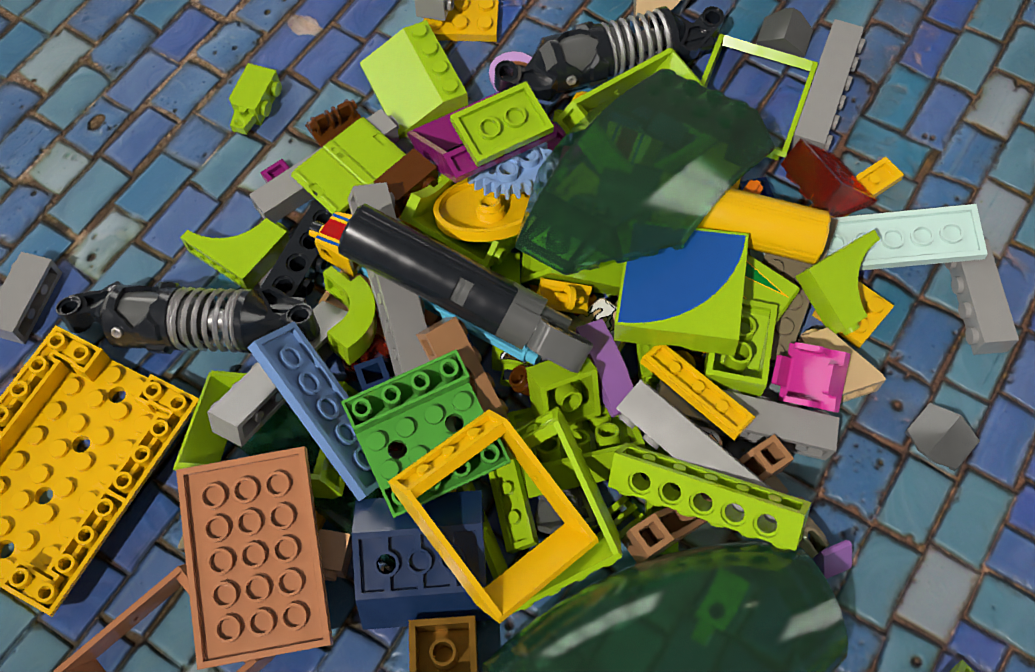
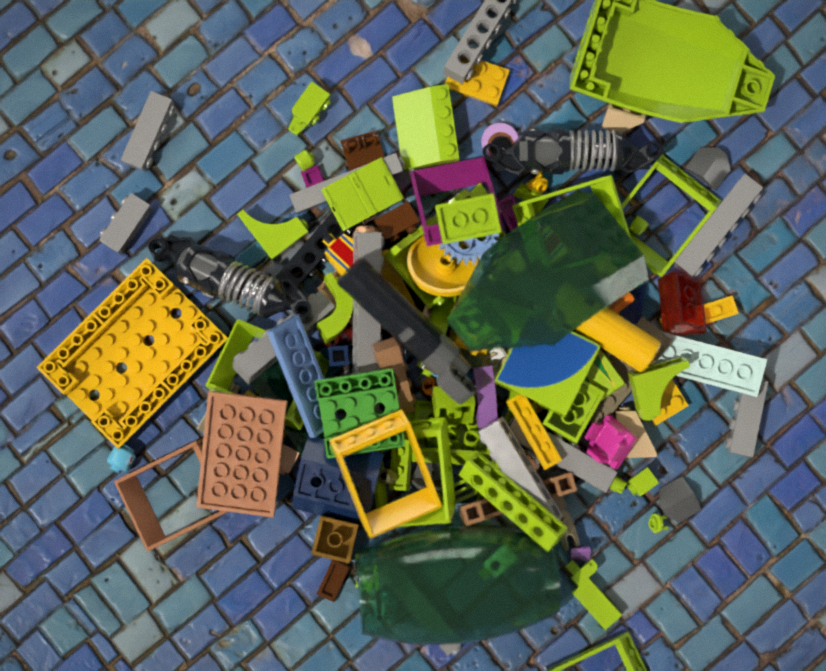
camera: 15 degrees right, 20 degrees up
none -> medium azure head [107,444,136,474]
none -> light grey brick [121,91,175,172]
none -> lime piece [294,150,315,171]
none -> olive hose [378,468,398,484]
none -> lime piece [565,558,622,630]
none -> lime hose [608,475,627,494]
none -> lime brick [627,467,659,497]
none -> lime plate [648,514,669,533]

